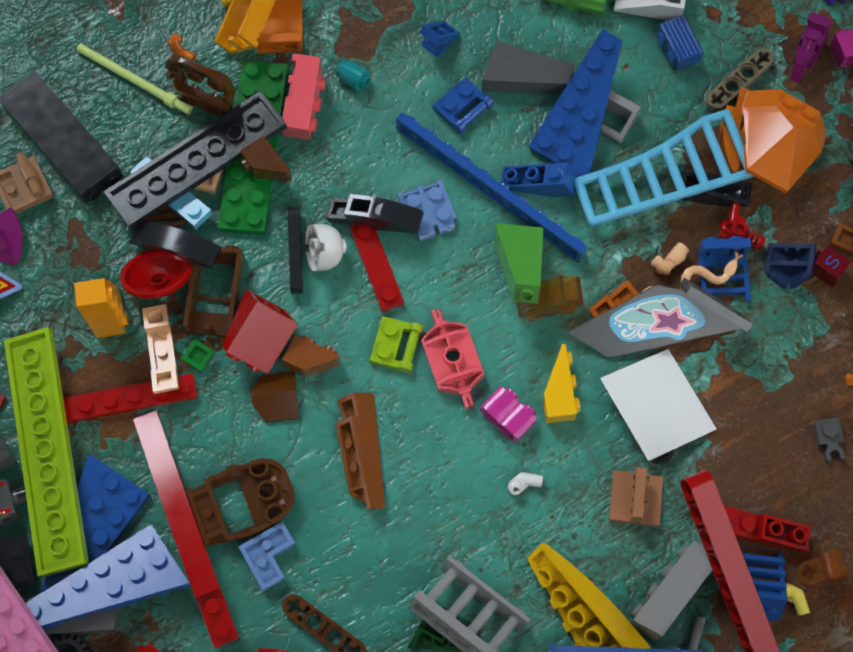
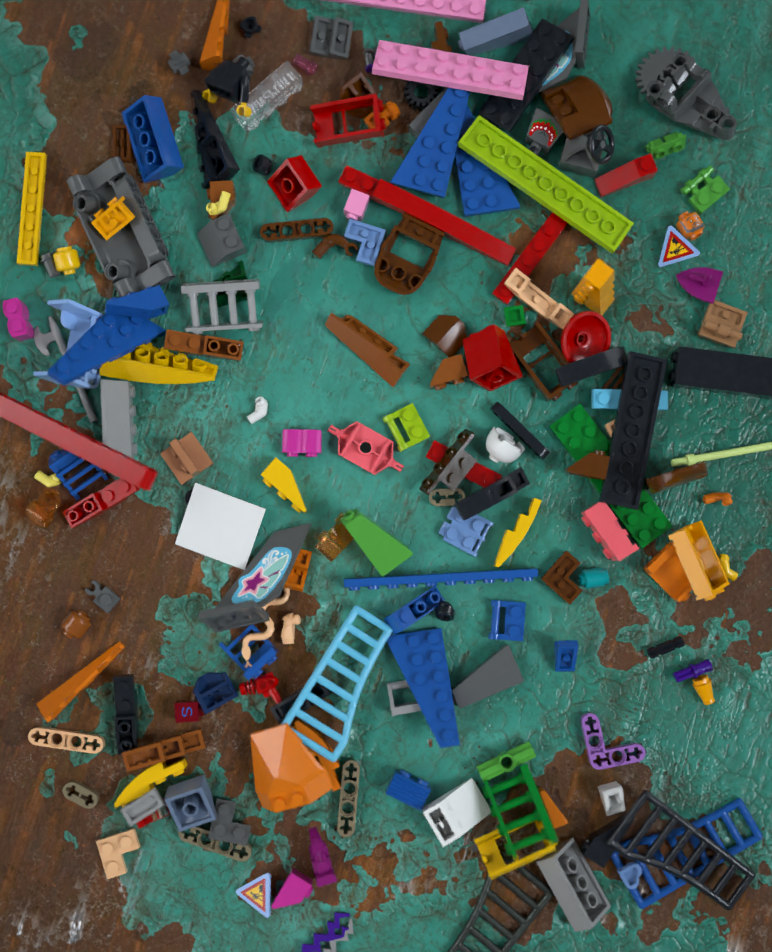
camera: 135 degrees right, 15 degrees up
none -> dark orange slope [164,329,244,361]
none -> reddish brown piece [312,234,358,259]
none -> bright pink brick [344,189,370,222]
none -> dark brown bracket [419,429,477,495]
none -> dark tan beam [429,488,465,507]
none -> black tile [435,601,455,622]
none -> yellow slope [493,498,542,567]
none -> reddish brown plate [540,550,583,605]

